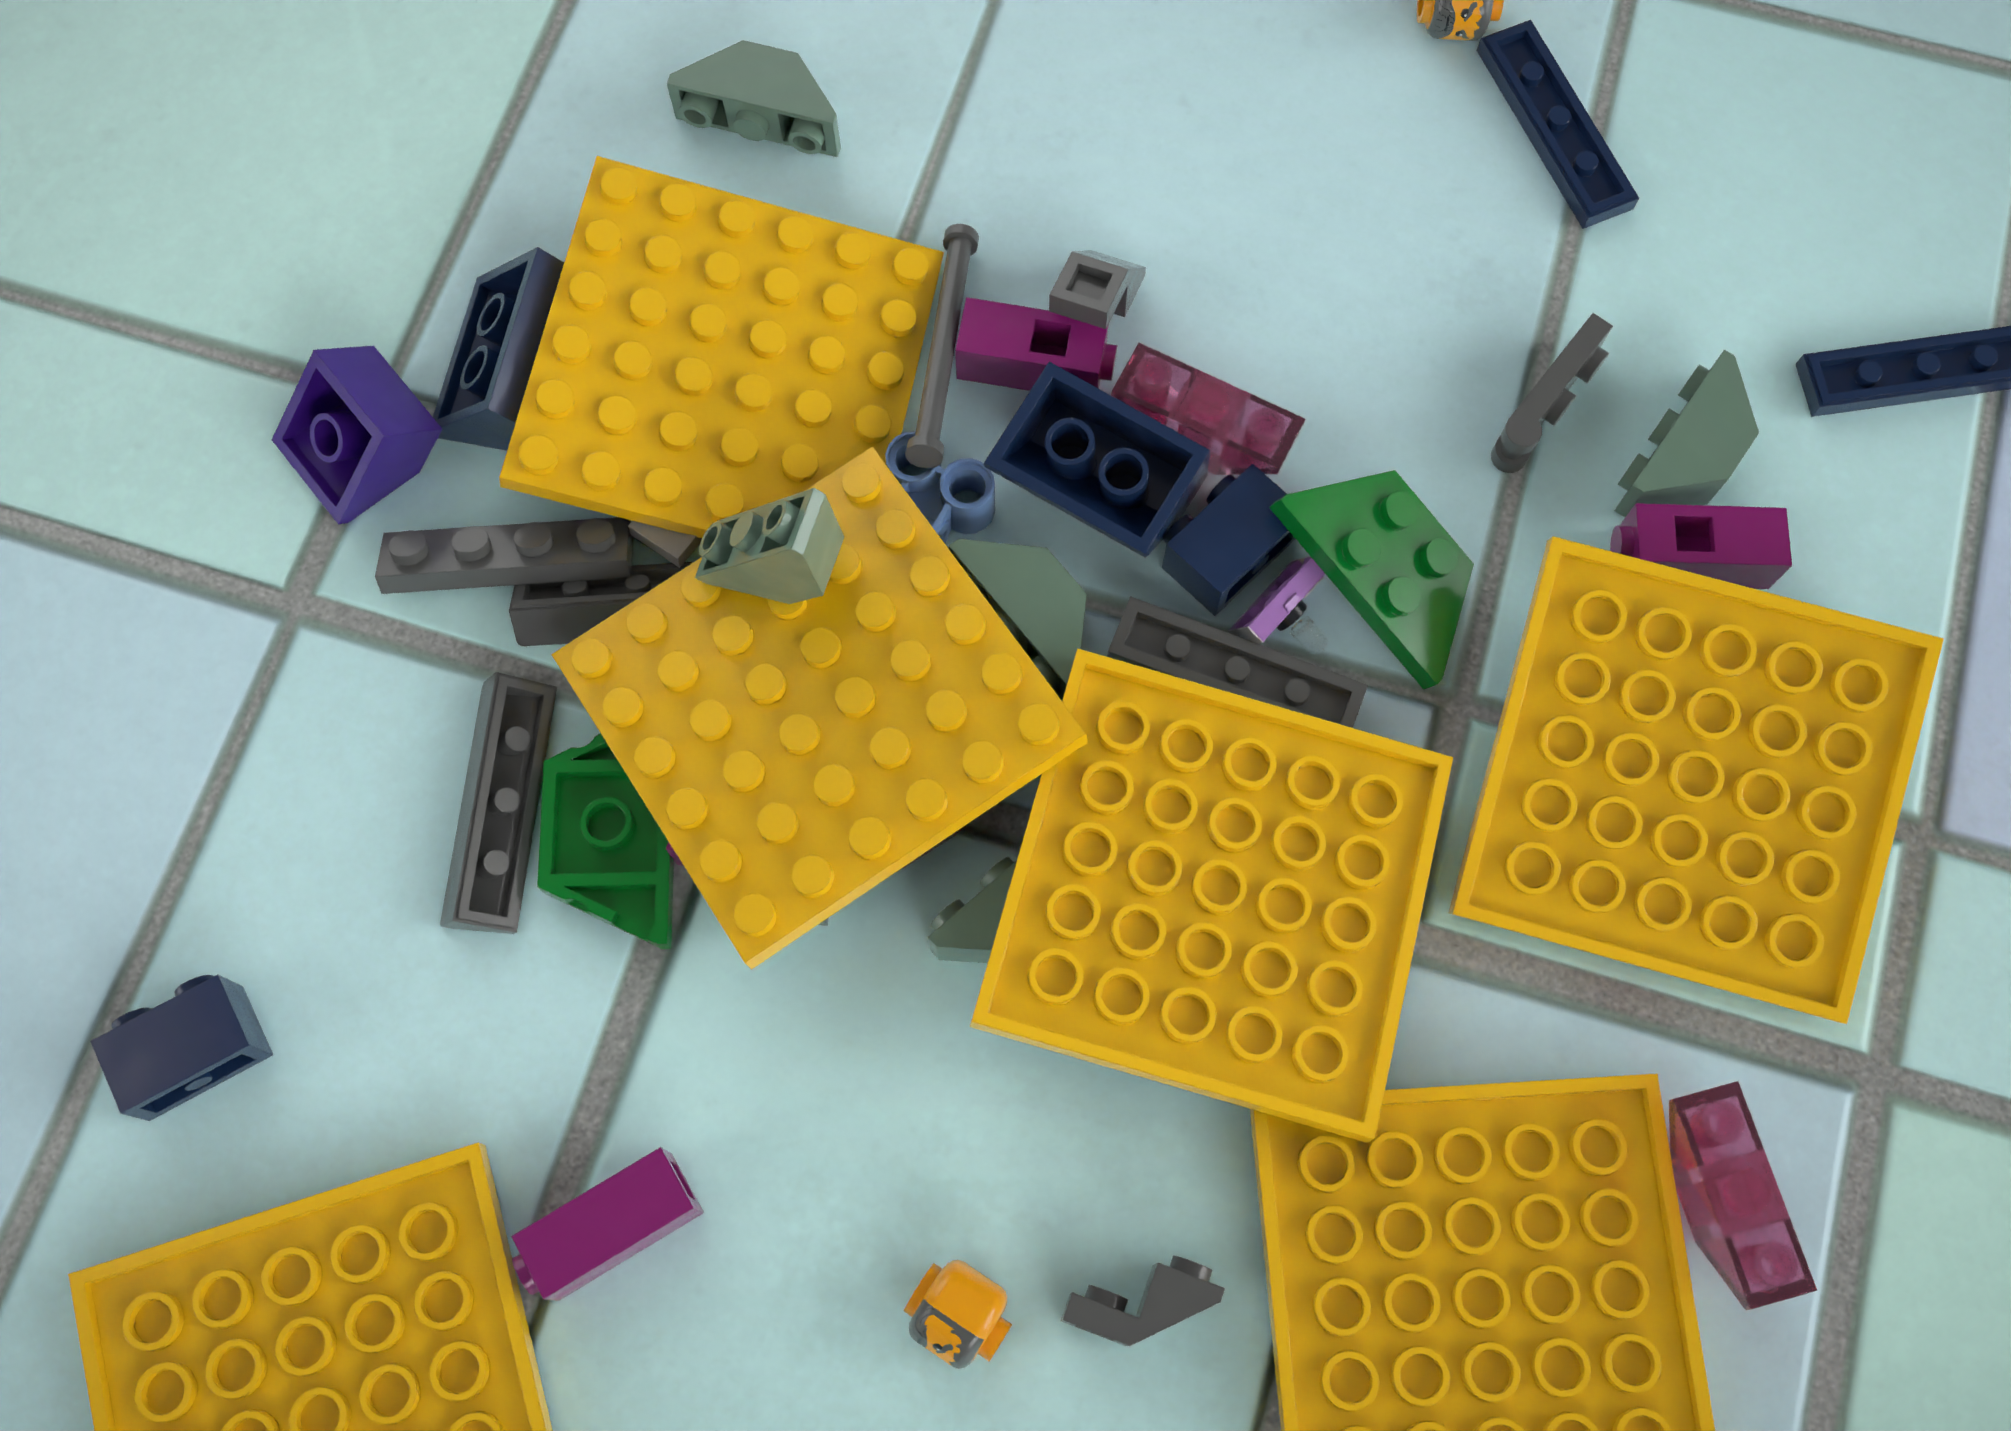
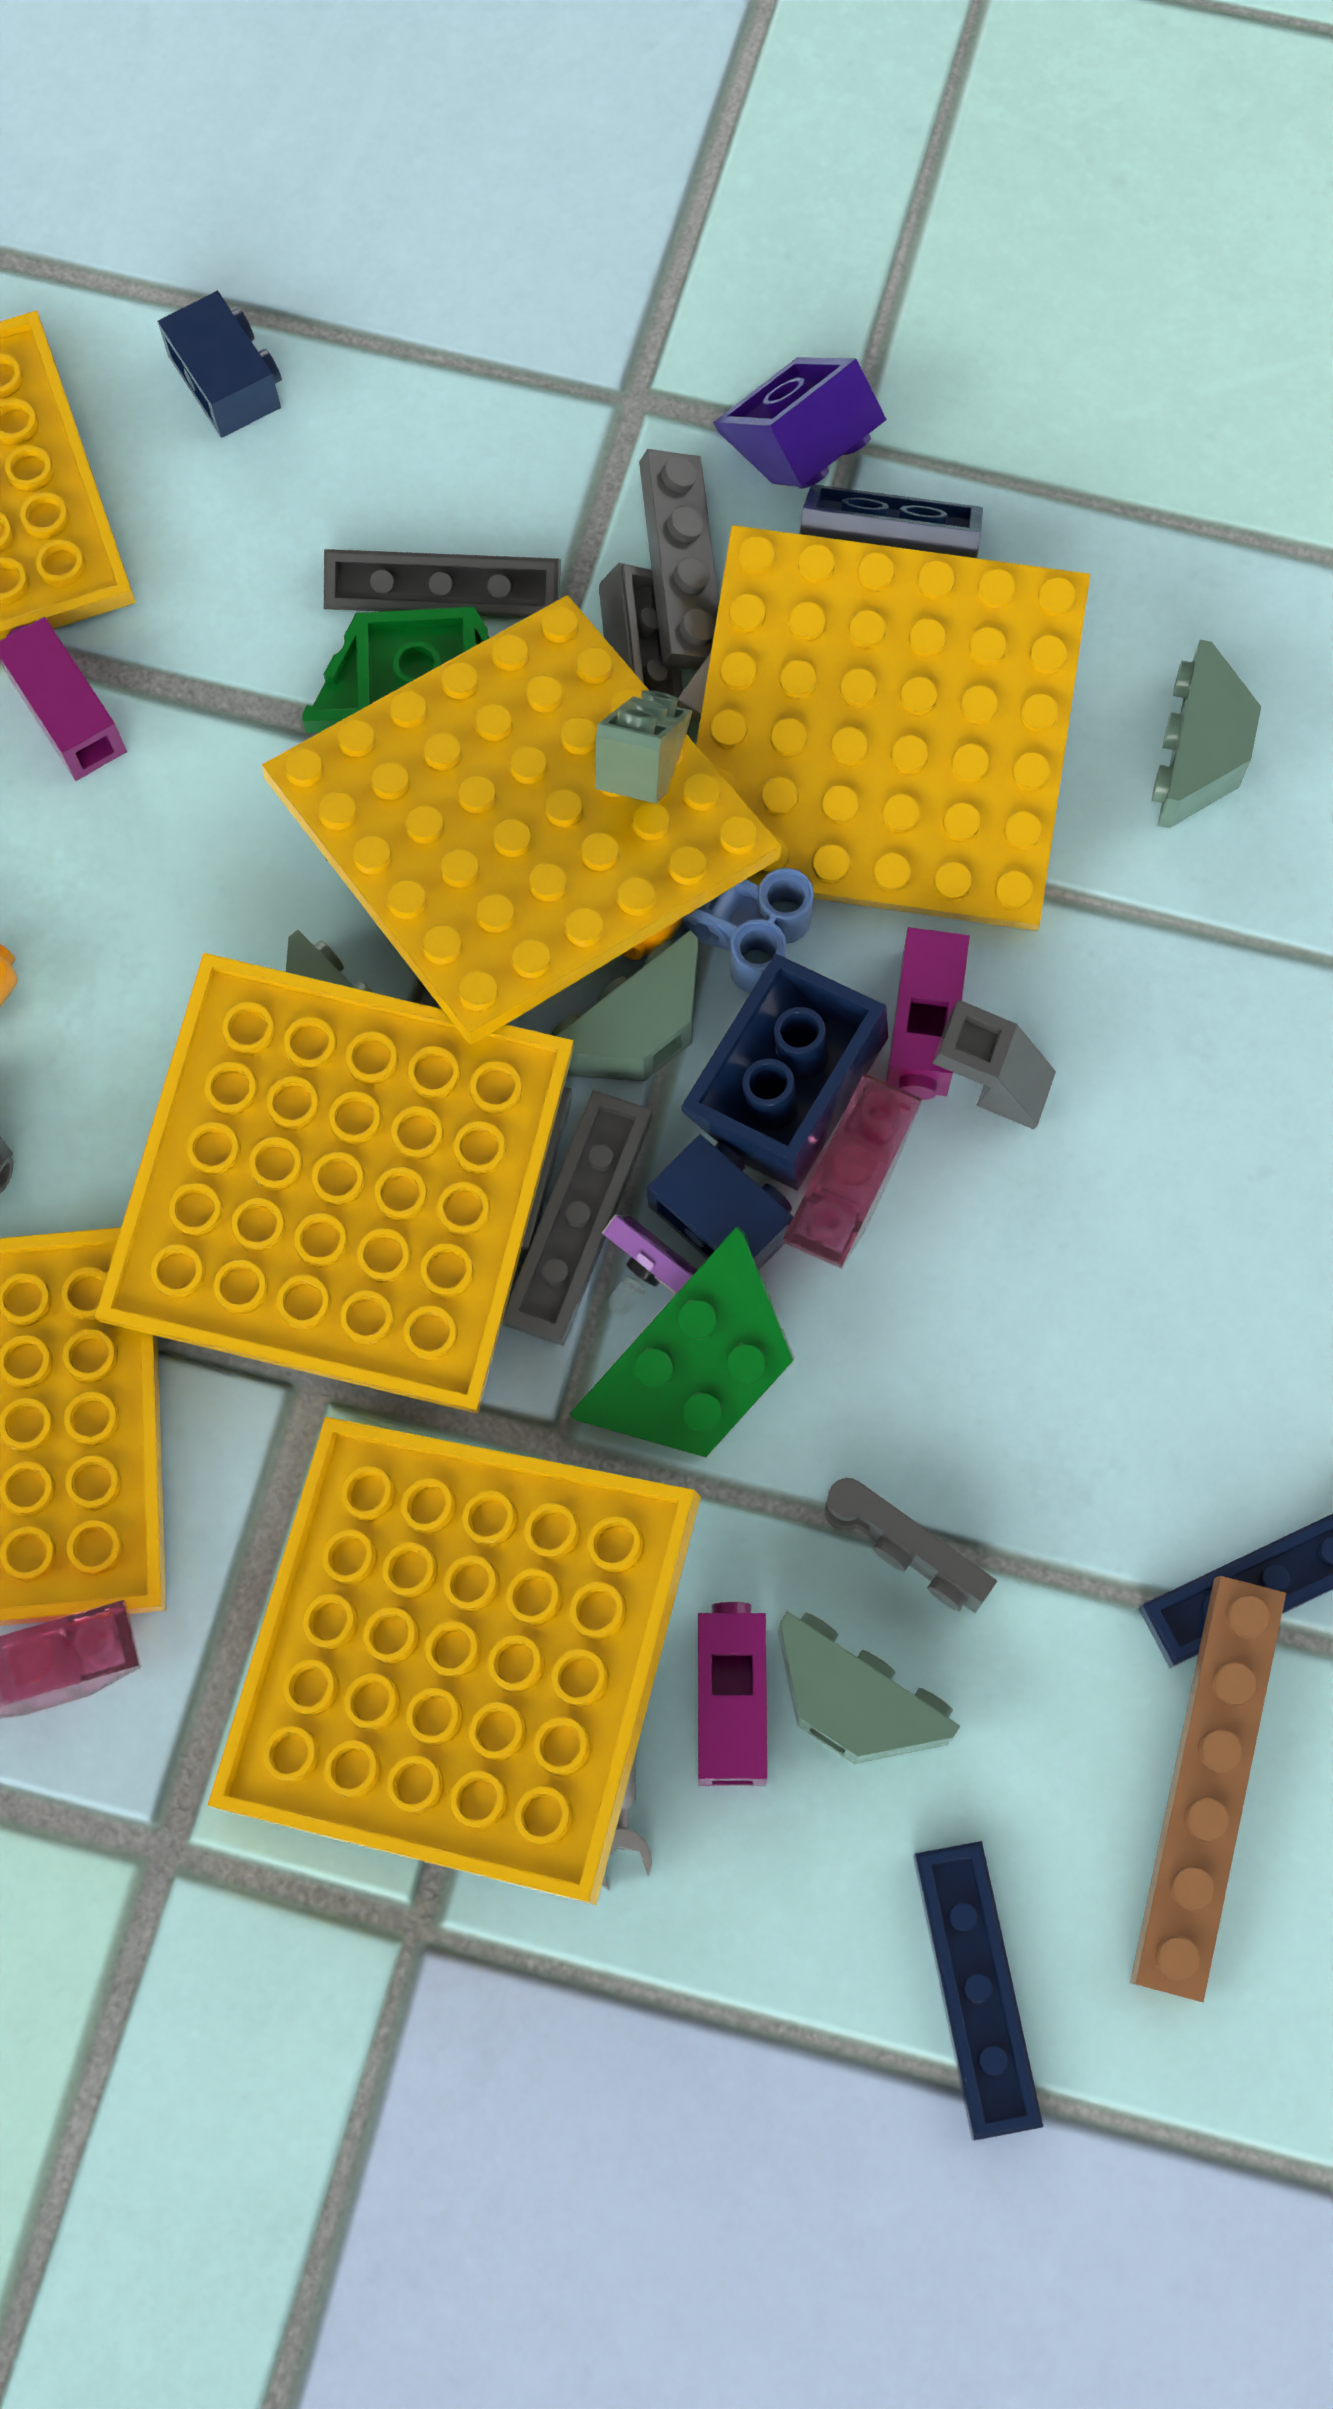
camera: 90 degrees right, 0 degrees up
dark grey bar [905,224,979,468] -> none
none -> medium nougat plate [1130,1576,1286,2003]

